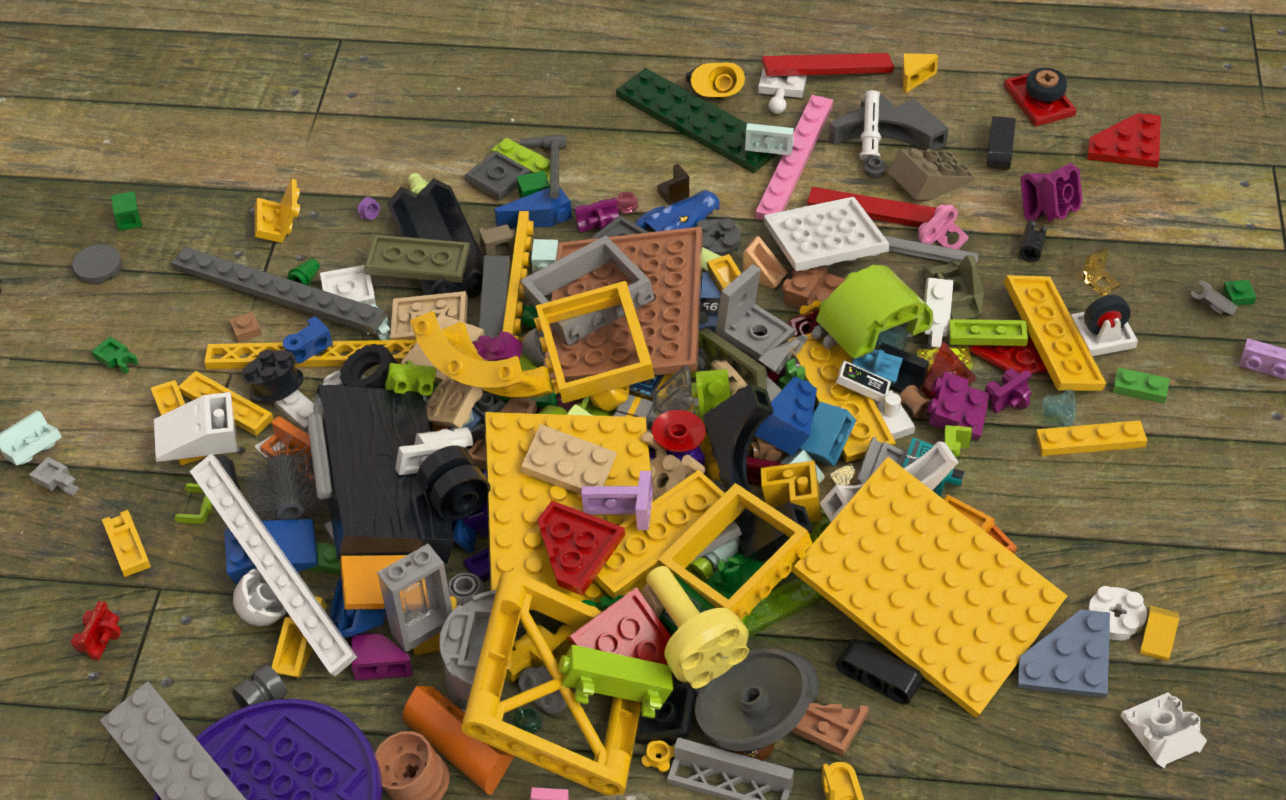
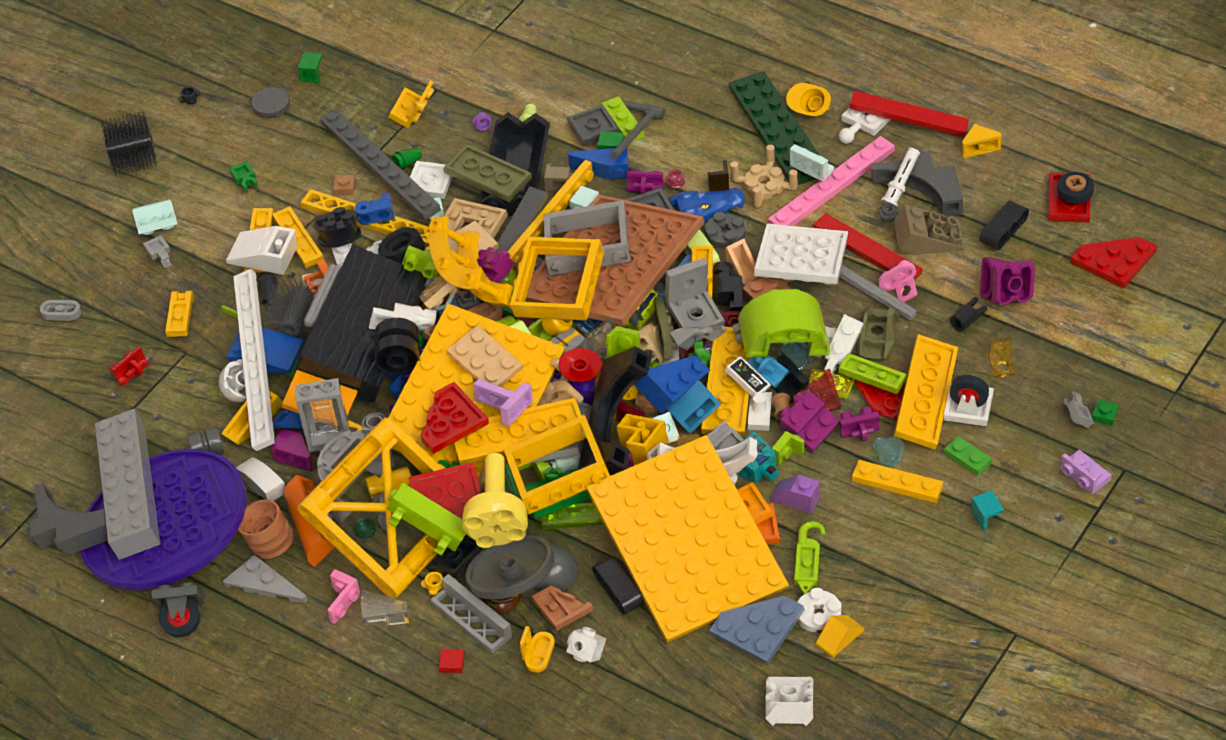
camera: 30 degrees right, 0 degrees up
none -> white slope [235,457,285,501]
none -> white brick [567,627,607,662]
none -> black plate [713,261,743,311]
none -> tan plate [730,145,798,208]
none -> medium lavender slope [771,475,820,514]
none -> lime plate [794,521,825,595]
none -> teal panel [971,491,1003,530]

